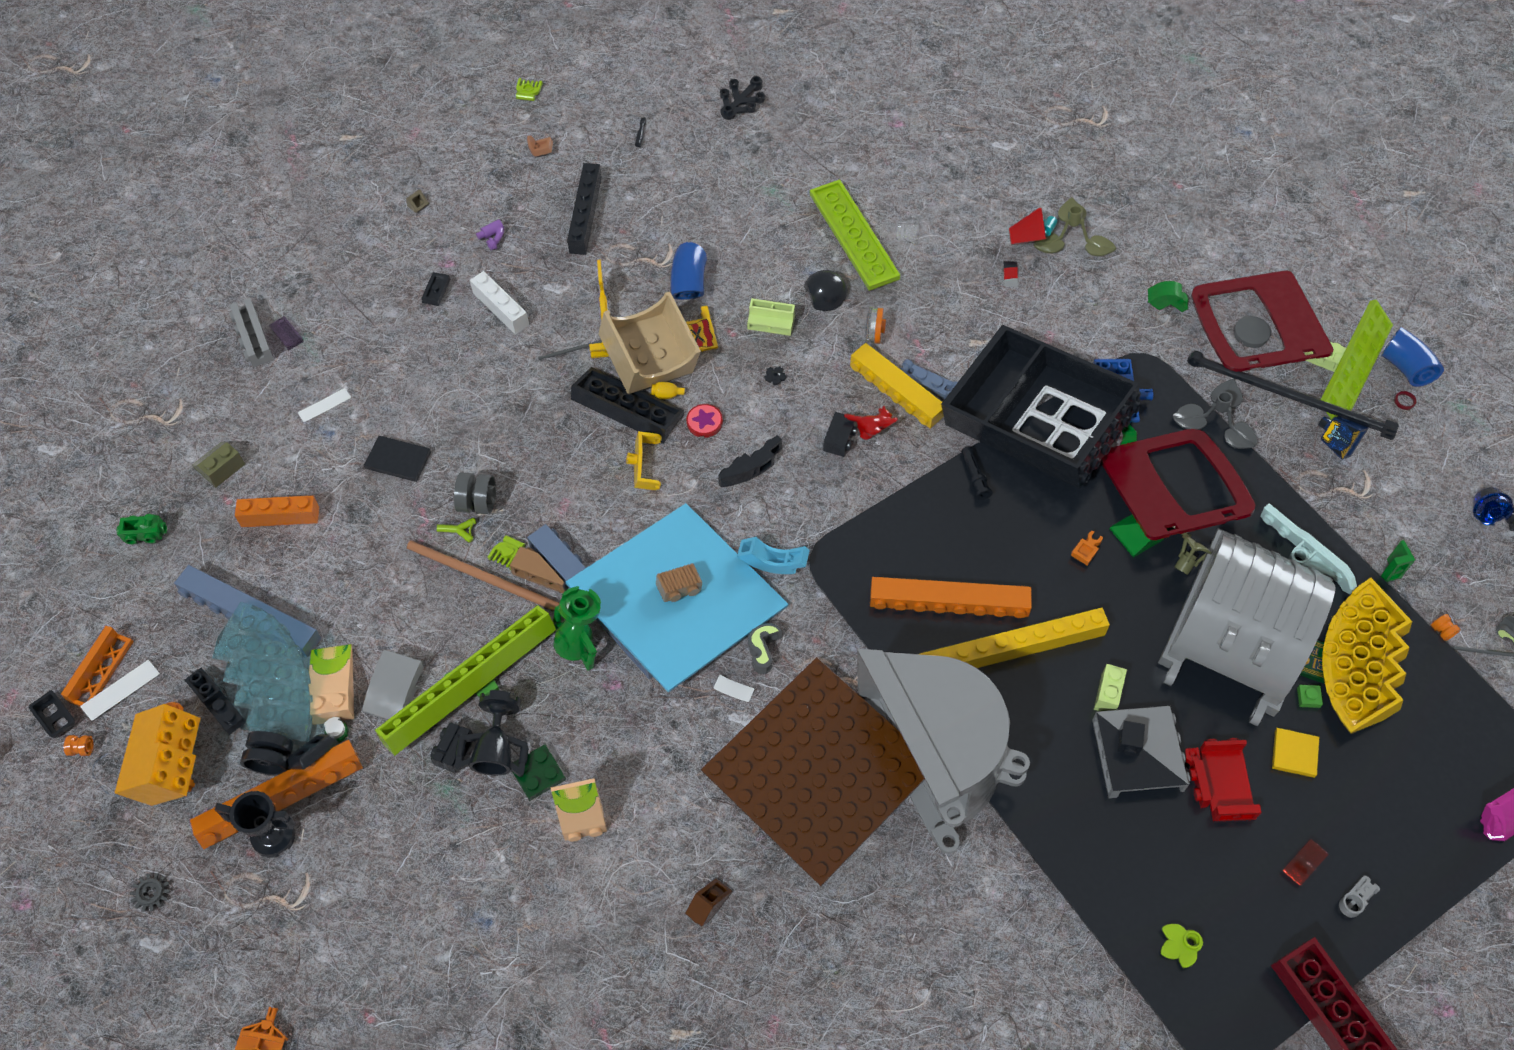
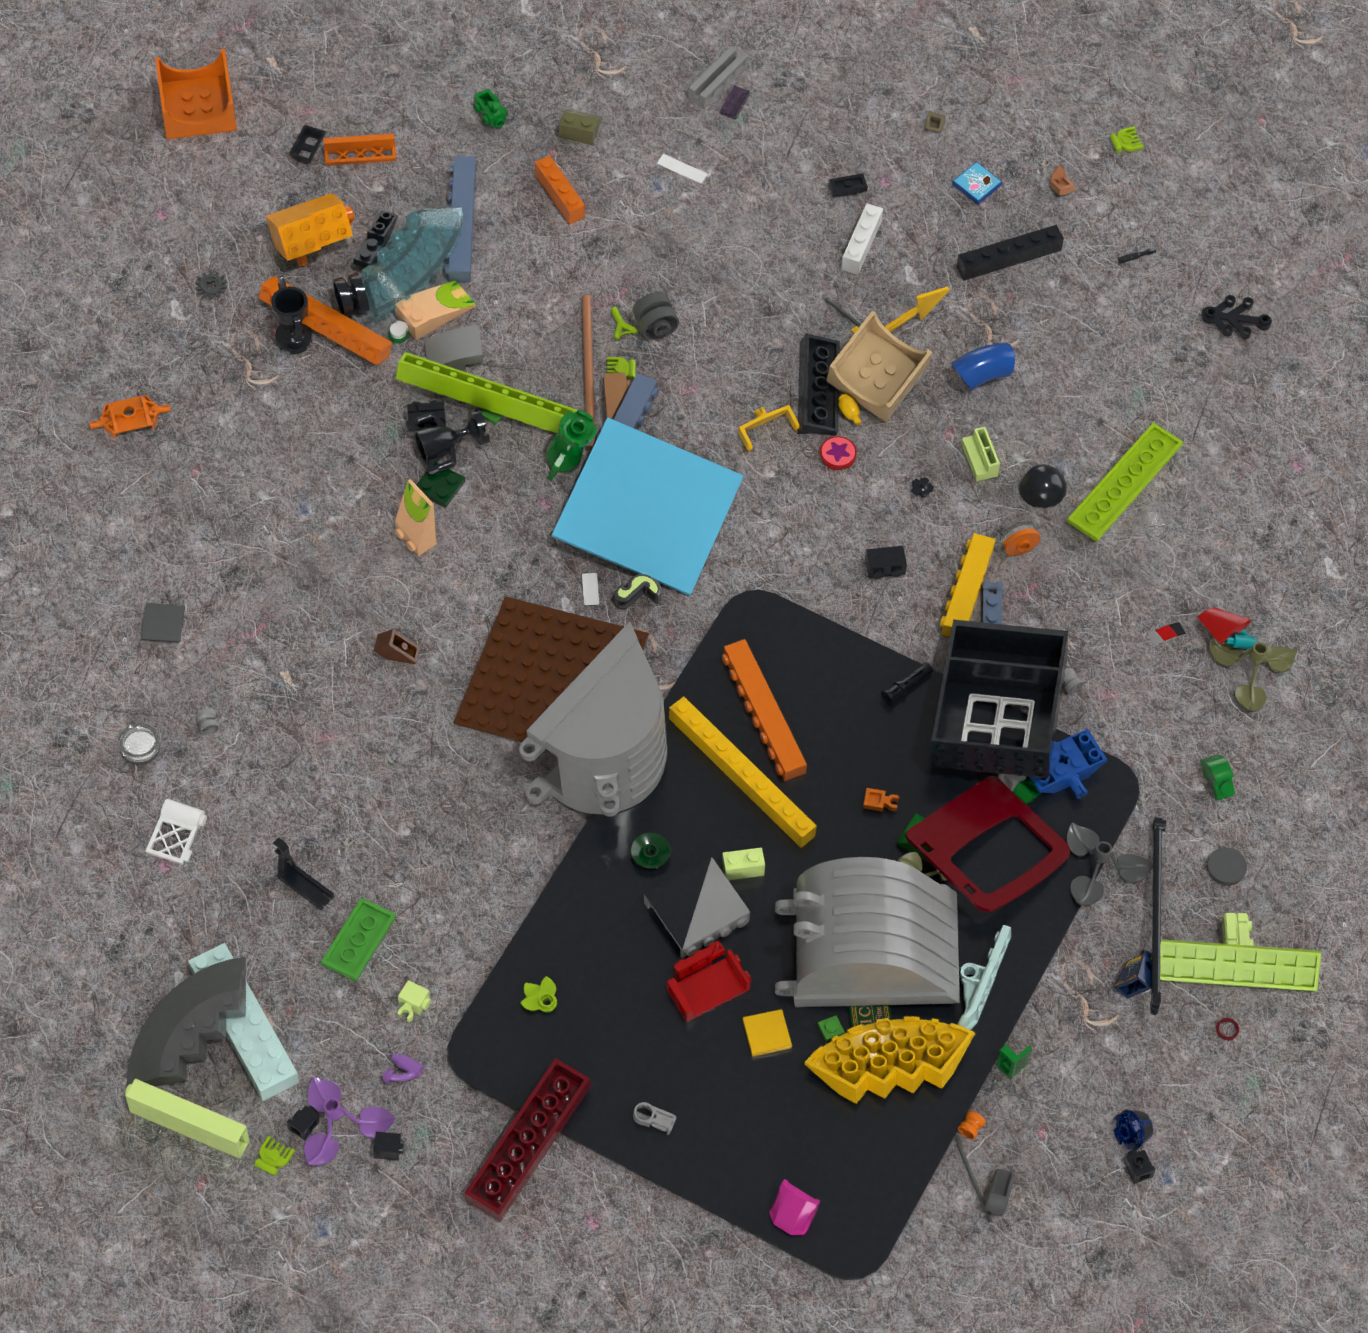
camera: 60 degrees right, 0 degrees up
orange wheel [64,735,94,756] -> none
white sticker [80,660,160,721] -> none
black piece [288,734,338,770] -> none
black tile [364,436,431,482] -> none
medium lavender plant [476,219,504,250] -> none
medium nougat brick [656,563,703,602] -> none
flag [686,306,718,352] -> none
black slope [718,435,782,487] -> none
medium azure arch [737,537,810,574] -> none
red animal [844,406,898,440] -> none
black brick [1117,720,1145,756] -> none
dark red door [1191,270,1334,372] -> none
clear red slope [1283,839,1329,886] -> none
blue brick [1381,327,1444,387] -> none
none -> dark green dish [631,833,670,869]
none -> tile [952,161,1002,205]

